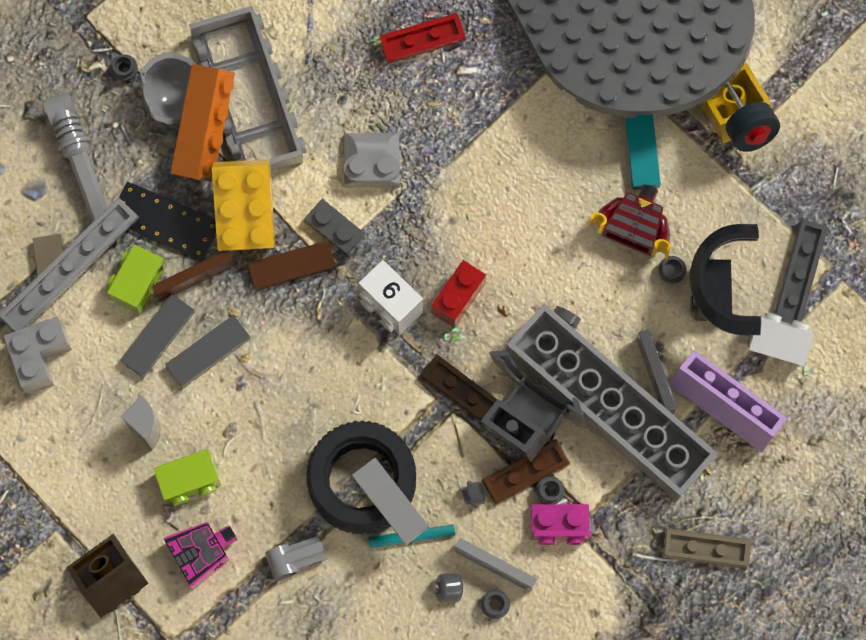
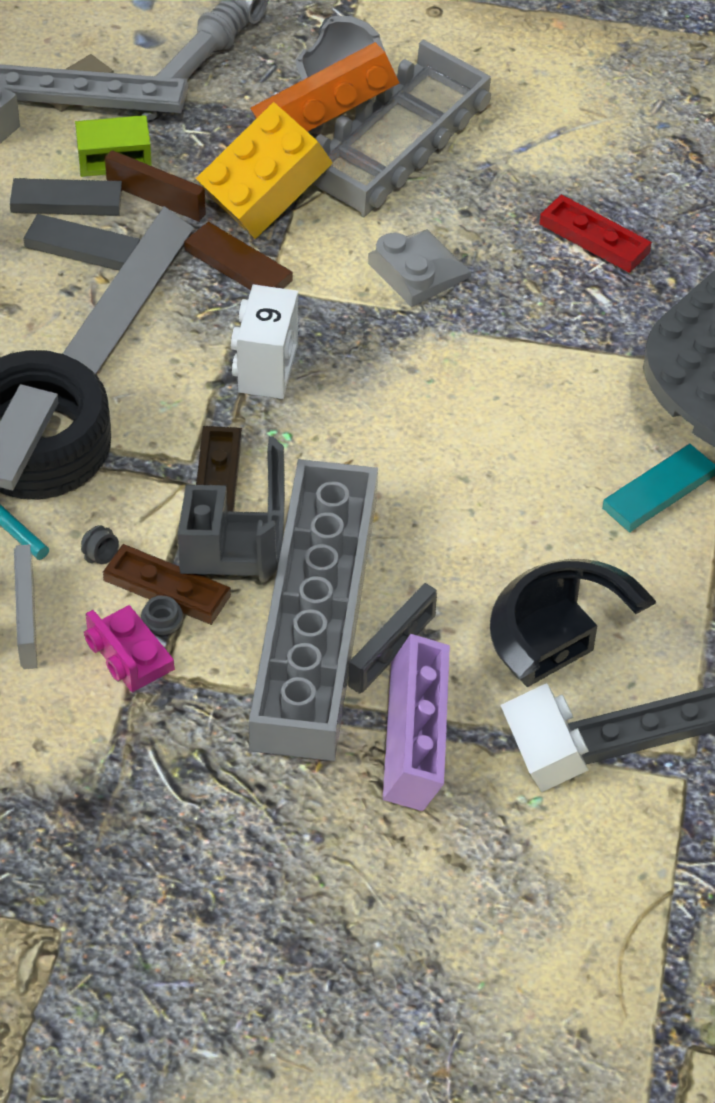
camera: 55 degrees right, 25 degrees down
black sticker [119,182,216,262] -> none
dark grey plate [304,198,365,256] -> none
red brick [431,260,486,328] -> none
dark grey tile [554,306,581,329] -> none
torso [586,184,671,259] -> none
dark tan tile [662,528,752,569] -> none
none -> light grey tile [62,206,194,374]

